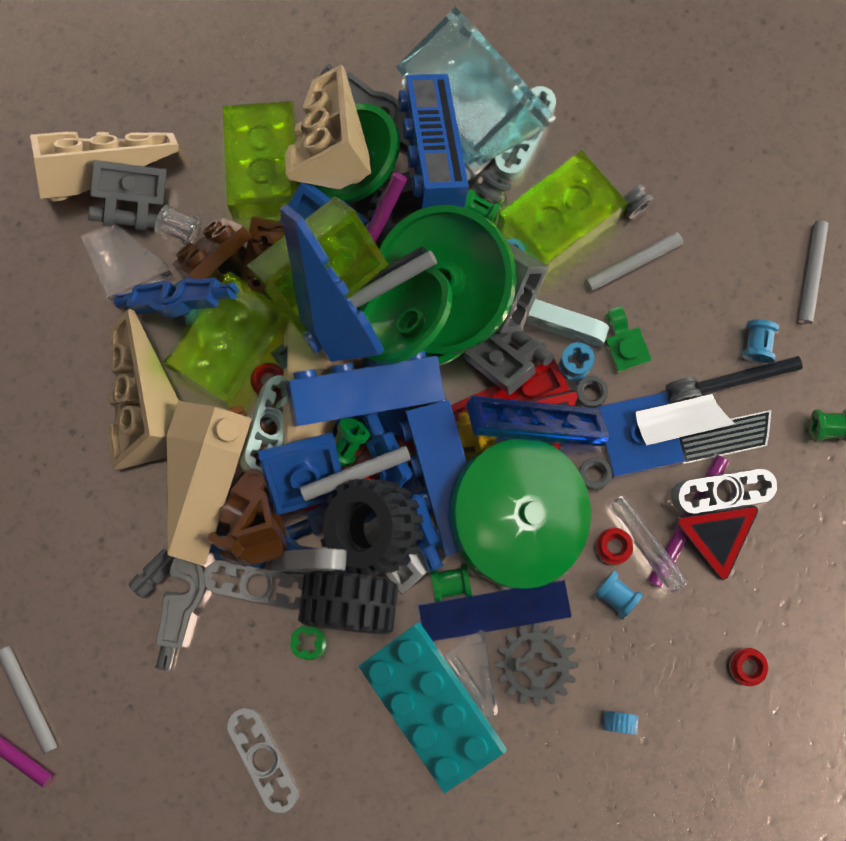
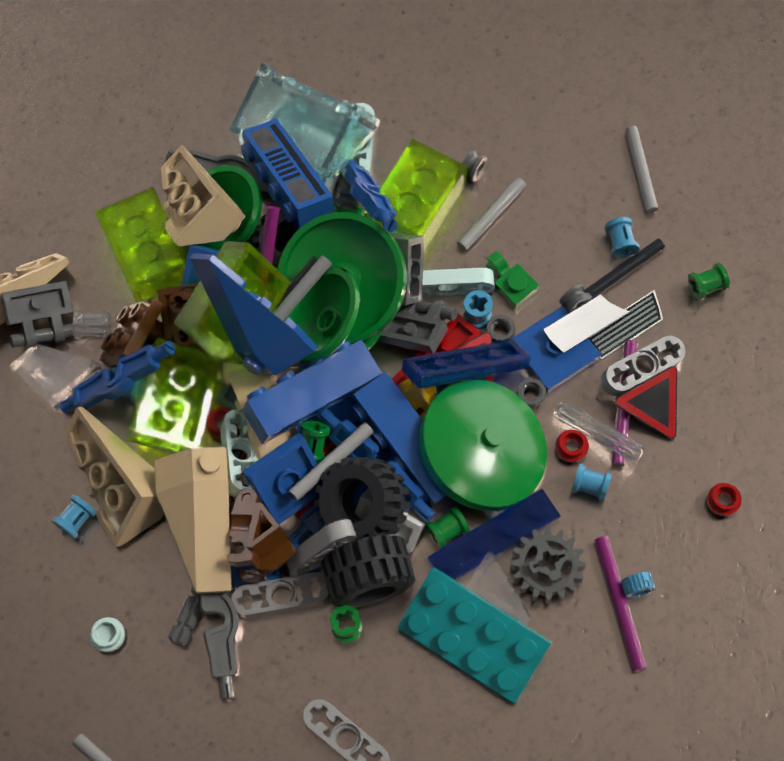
camera: 20 degrees left, 10 degrees down
none -> dark azure bush [51,494,96,539]
none -> light aqua plate [90,617,125,653]
none -> blue piece [344,158,397,232]
none -> magenta bar [595,536,647,672]

